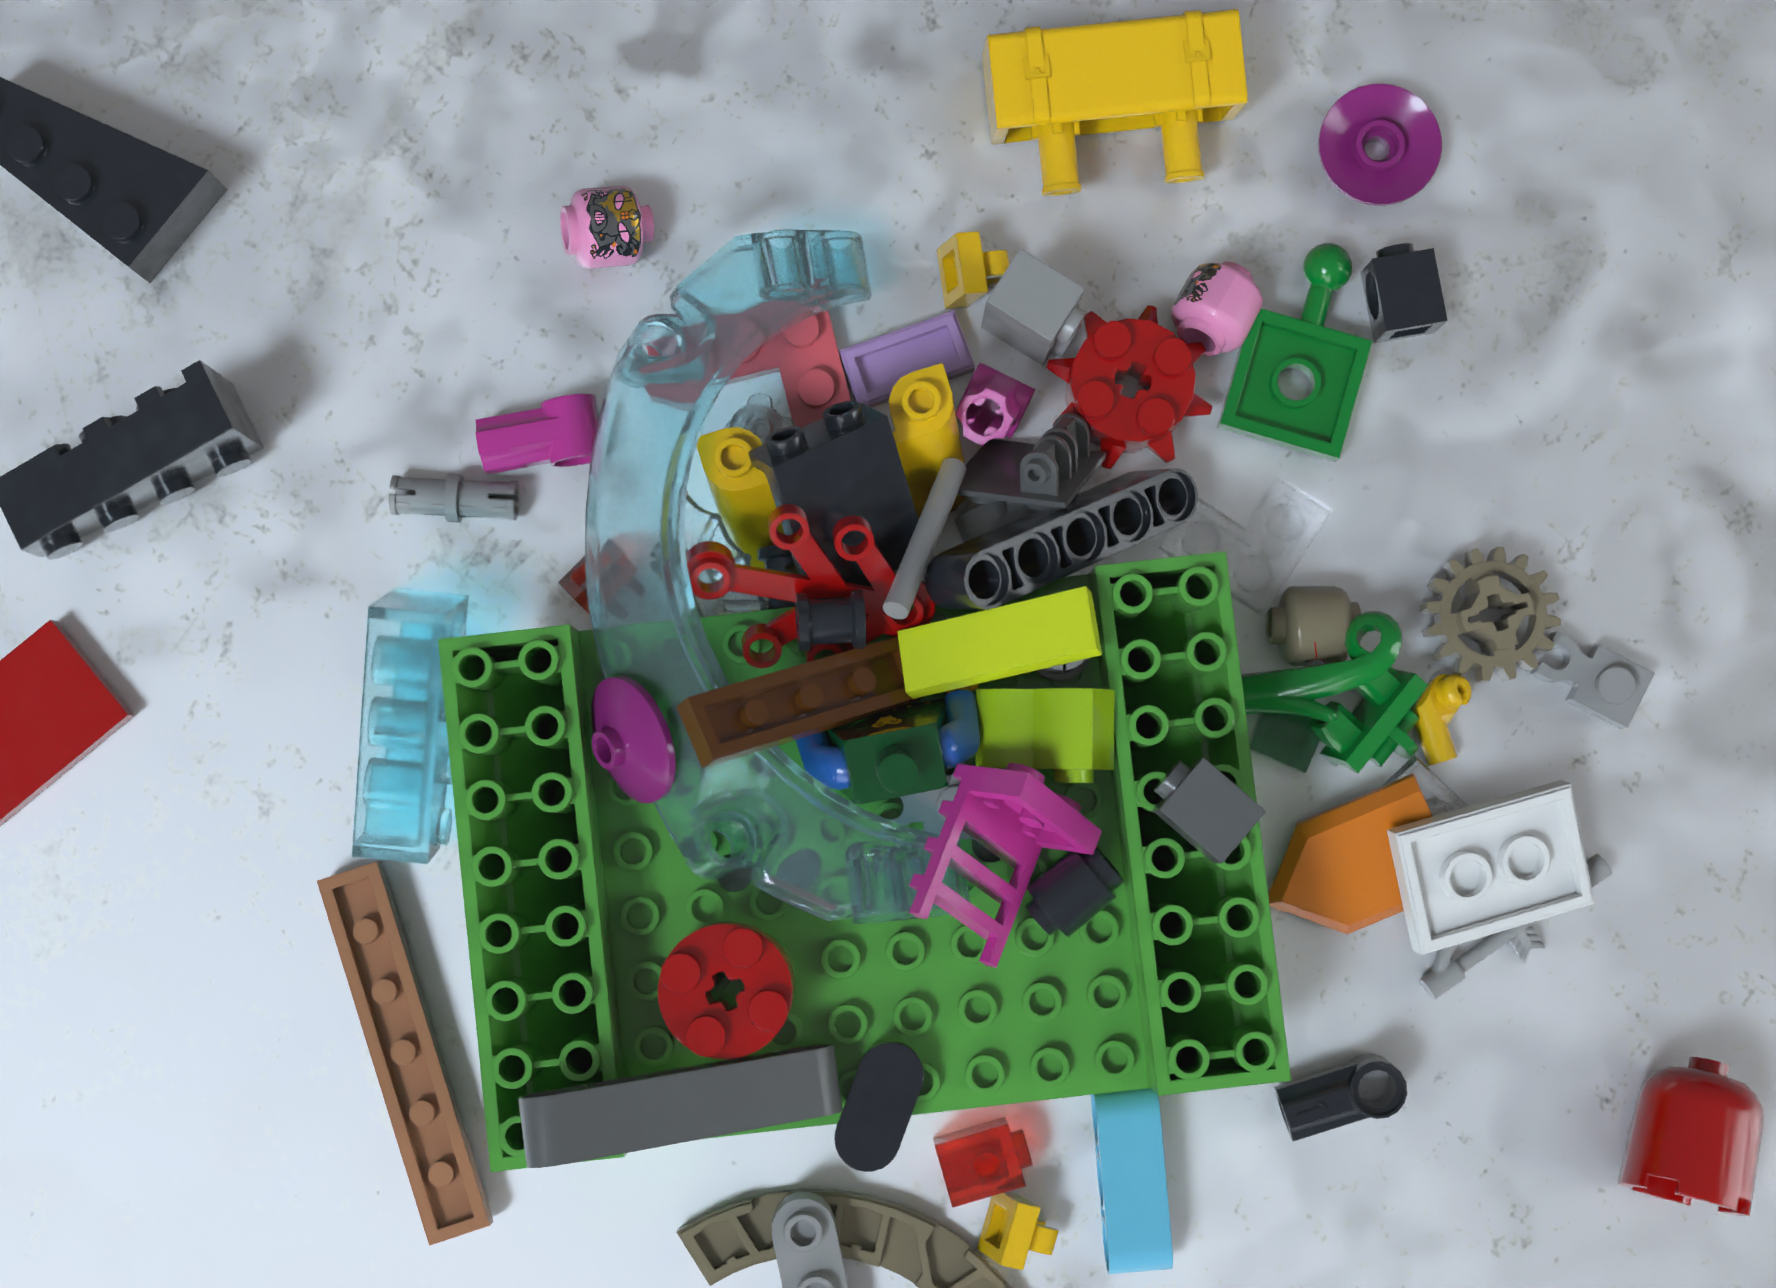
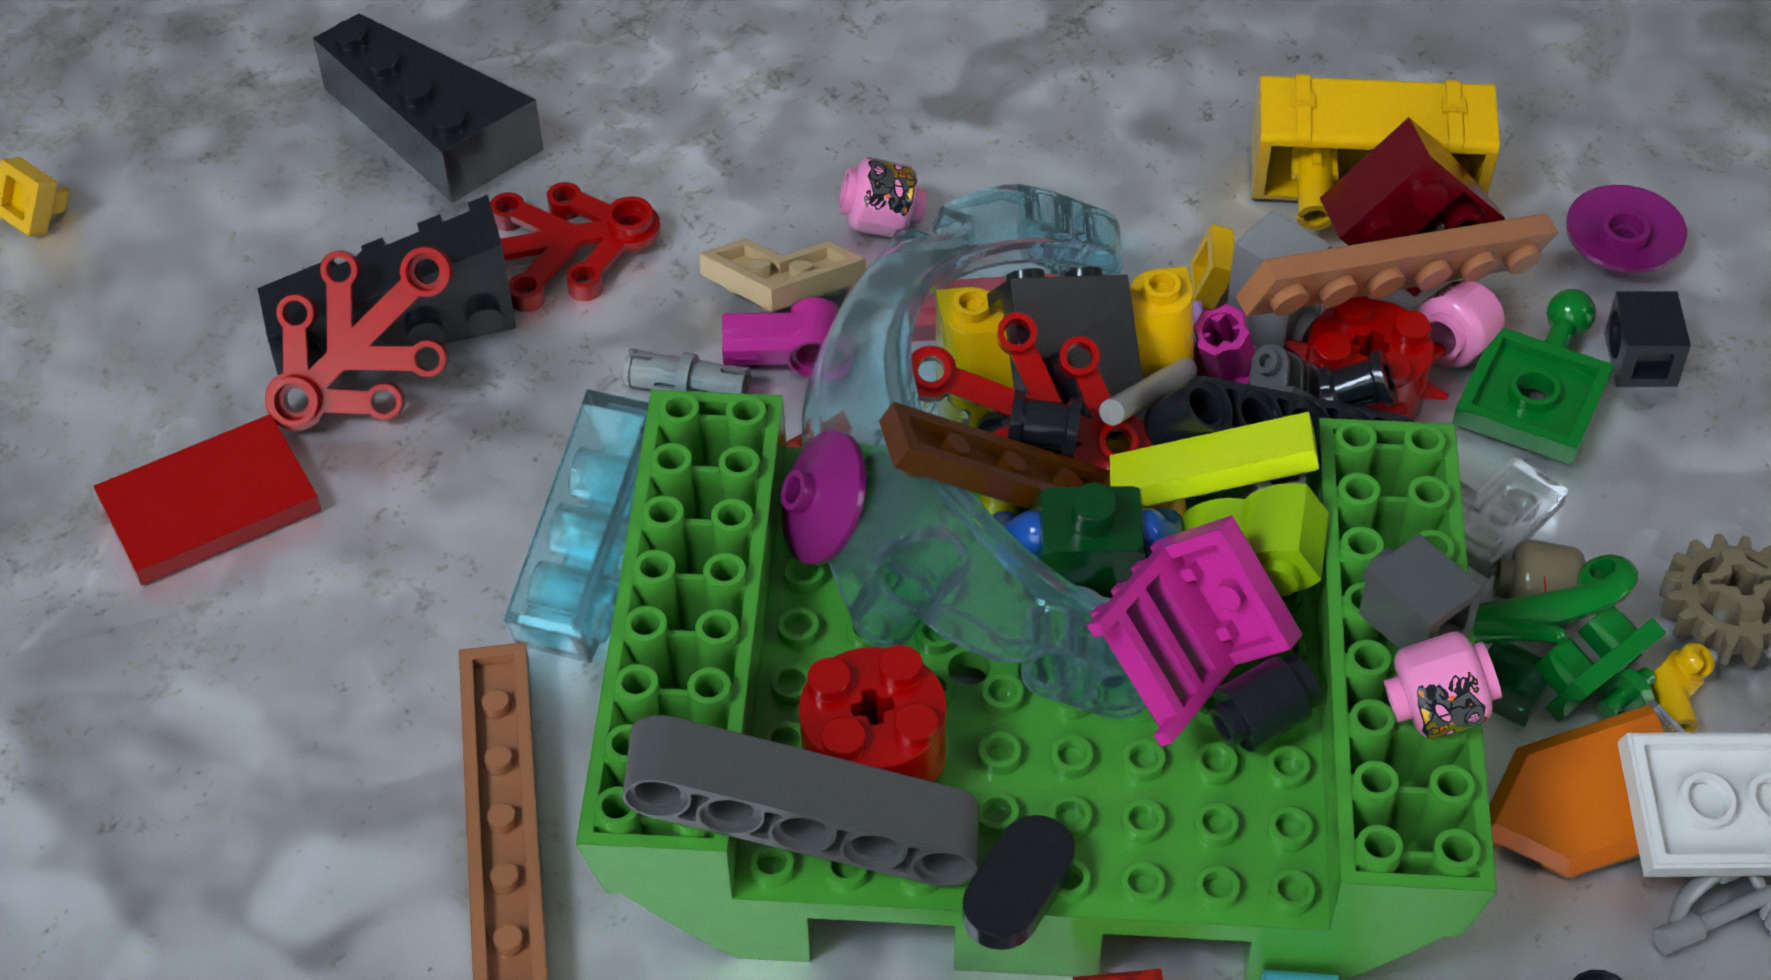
camera: 15 degrees right, 35 degrees down
none -> red plant [265,246,453,431]
none -> red plant [490,182,661,312]
none -> tan plate [699,238,866,313]
none -> nougat plate [1236,213,1559,317]
none -> black bush [1318,349,1398,407]
none -> dark red slope [1320,117,1505,297]
none -> bright pink head [1383,632,1502,739]

